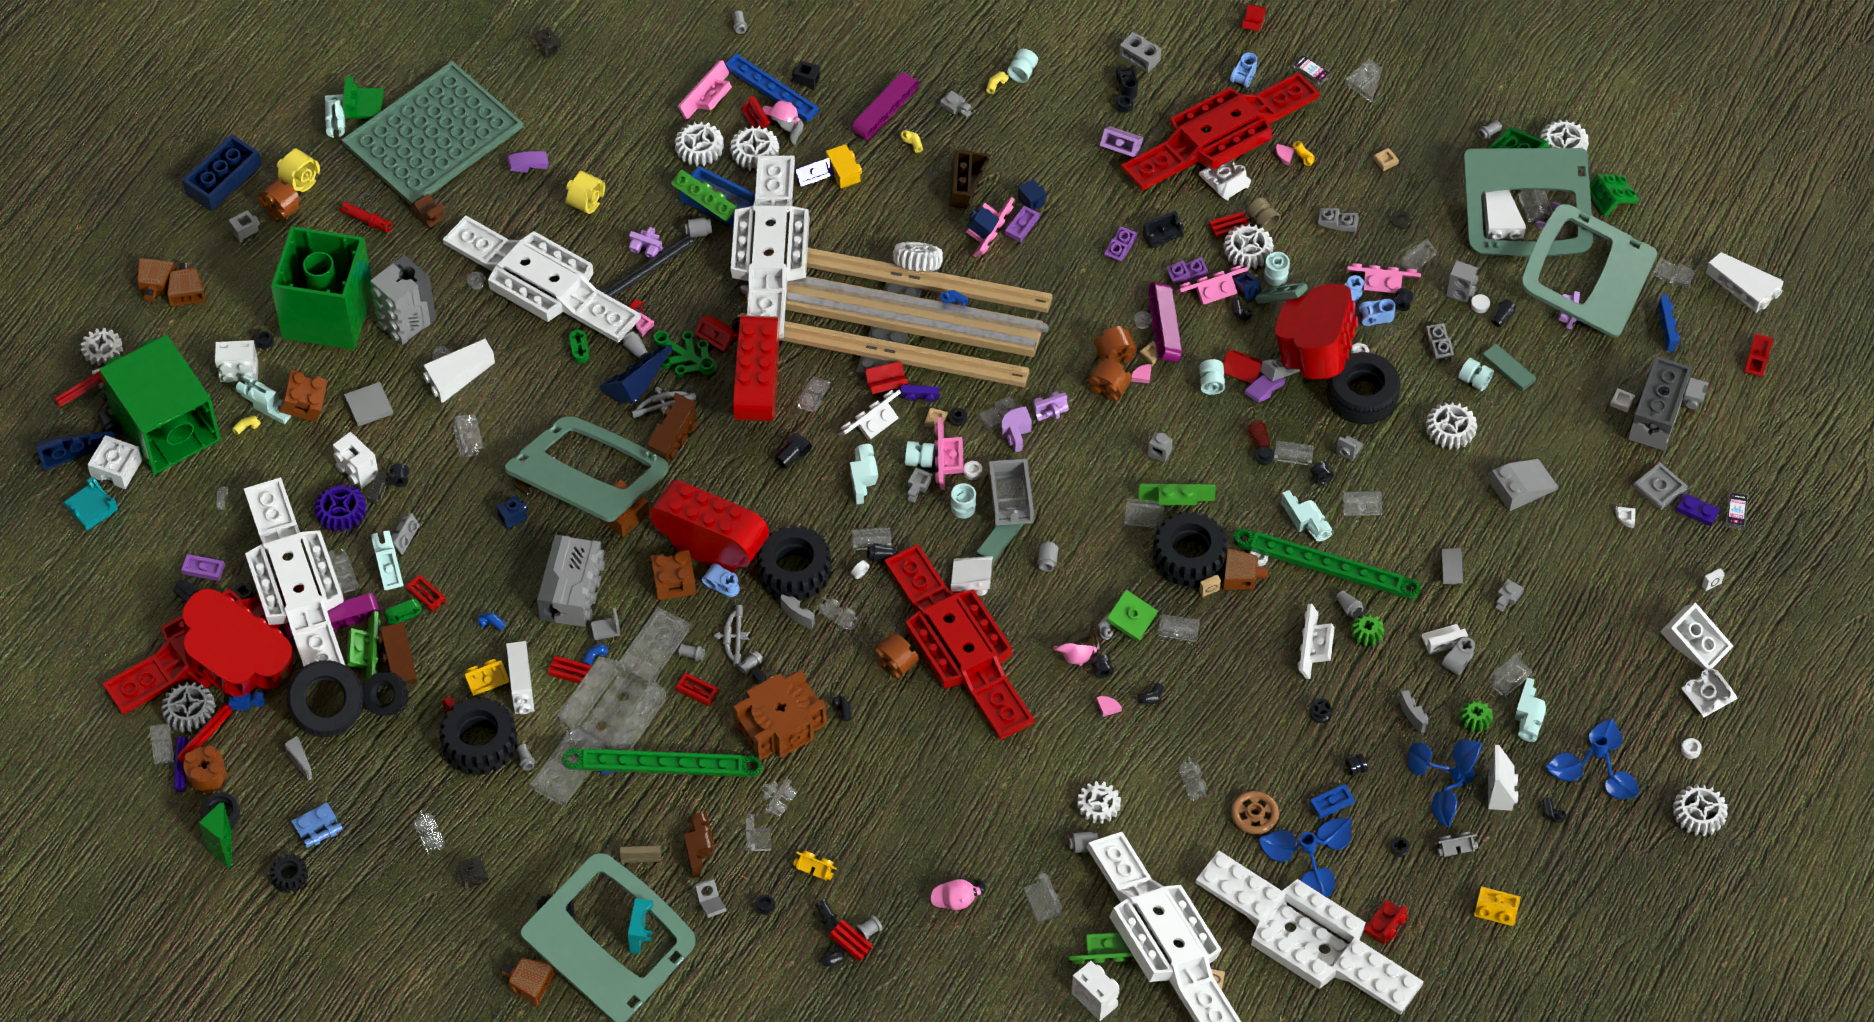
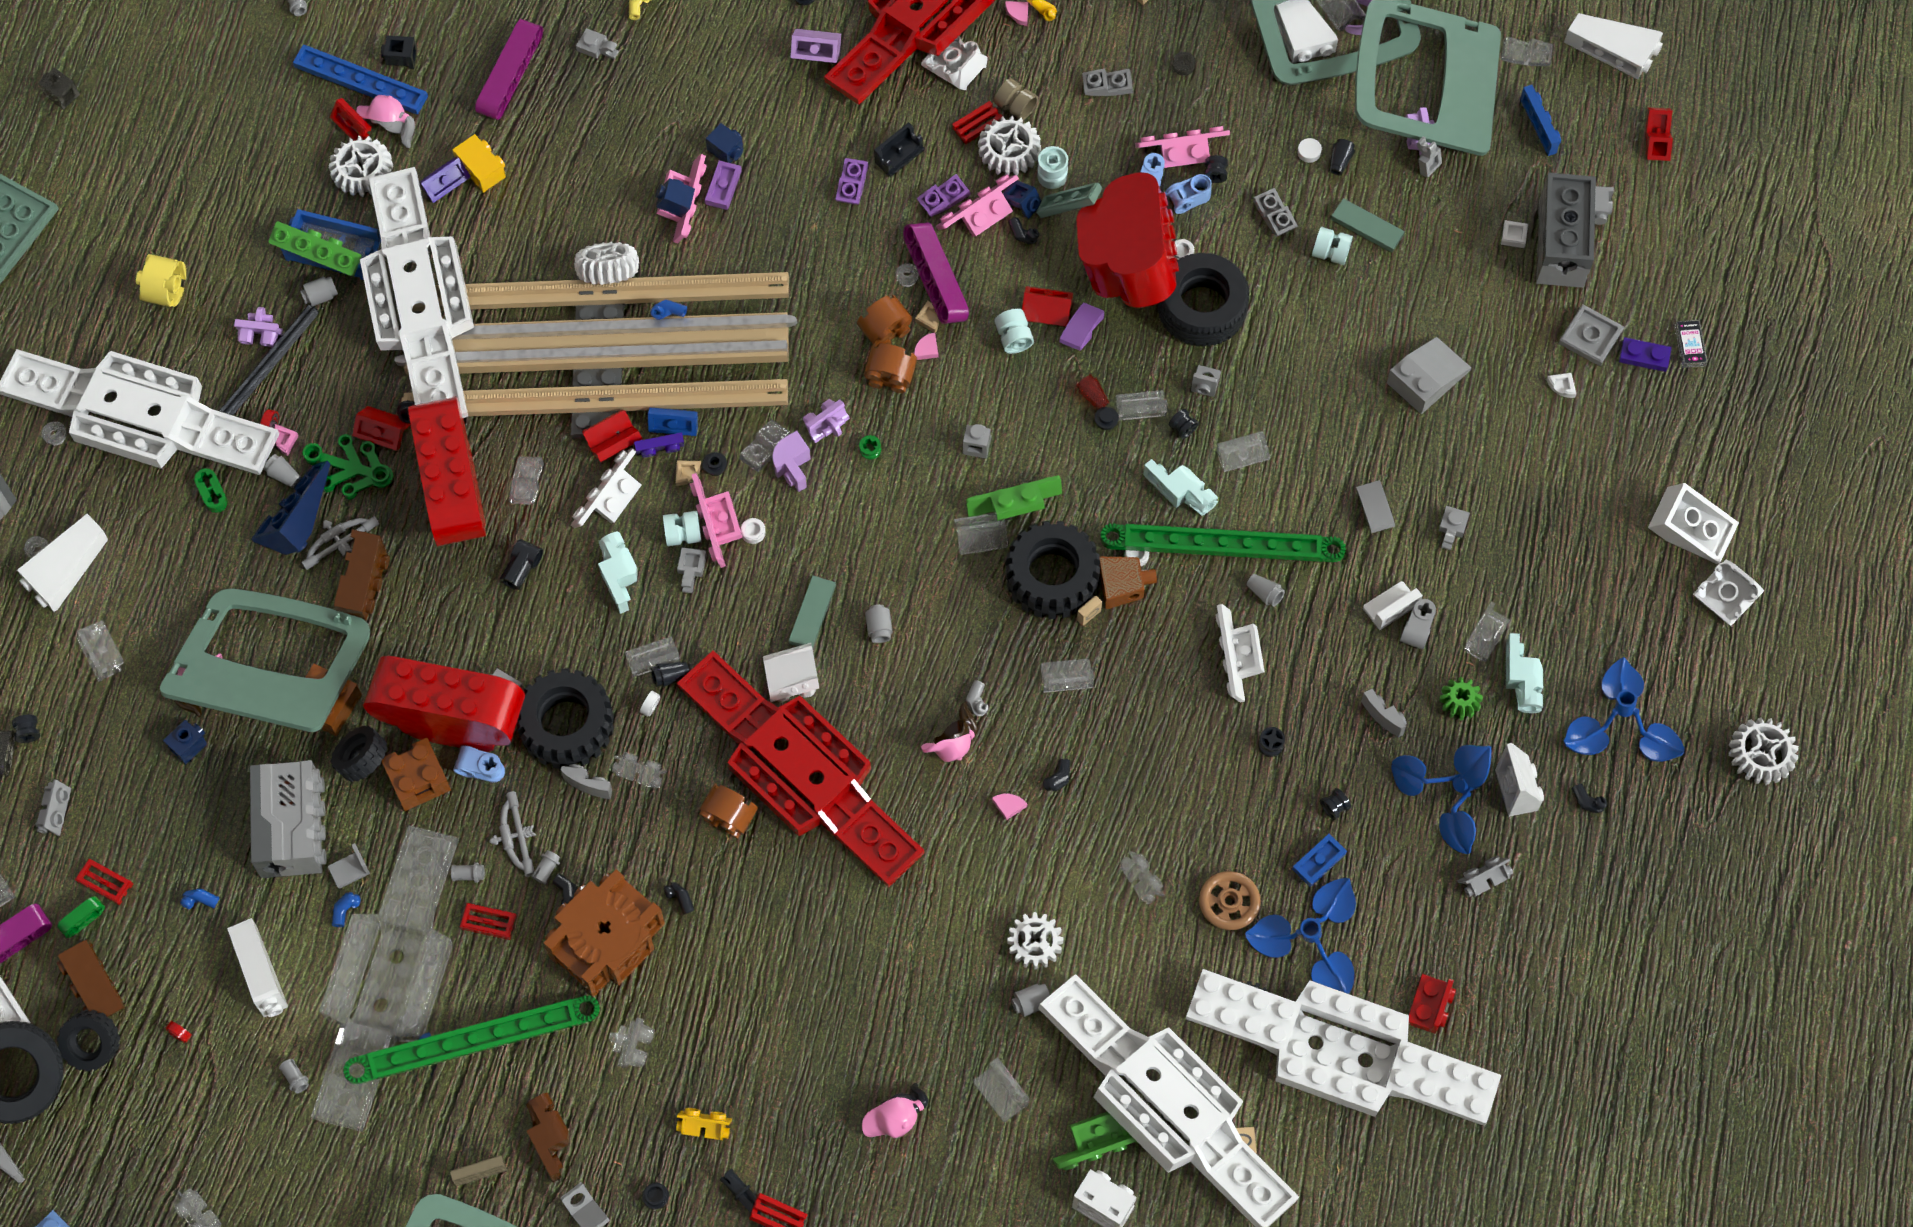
camera: 15 degrees left, 10 degrees up
bright green bracket [347,611,380,684] -> none
light aqua plate [371,530,404,591] -> none
black tyre [440,697,517,775] -> none
yellow bracket [463,659,510,697] -> none
medium lavender slope [507,151,549,173] -> none
red tile [548,656,592,685] -> none
white gear [675,121,724,167] -> none
bright pink bracket [678,60,732,119] -> none
clear panel [746,814,771,851] -> none
light grey bush [856,915,883,940] -> none
light yellow arm [901,130,923,153] -> none
dark brown wedge [949,149,991,209] -> none
light aqua wheel [951,483,976,518] -> none
door [989,459,1034,526] -> none
black wheel [1091,655,1114,678] -> none
bright green plate [1105,590,1158,642] -> none
light grey slope [1260,359,1300,381] -> none
bright green gear [1351,614,1384,647] -> none
black bush [1391,837,1409,857] -> none
clear slope [1397,238,1438,270] -> none
white gear [1425,401,1477,450] -> none
light grey brick [1446,261,1479,303] -> none
yellow bracket [1474,886,1521,926] -> none
white tile [1681,738,1702,759] -> none
white tile [1702,568,1725,591] -> none
none -> black tyre [331,725,387,782]
none -> blue plate [648,407,698,436]
none -> green bush [859,435,881,460]
none -> light grey plate [1417,136,1442,178]

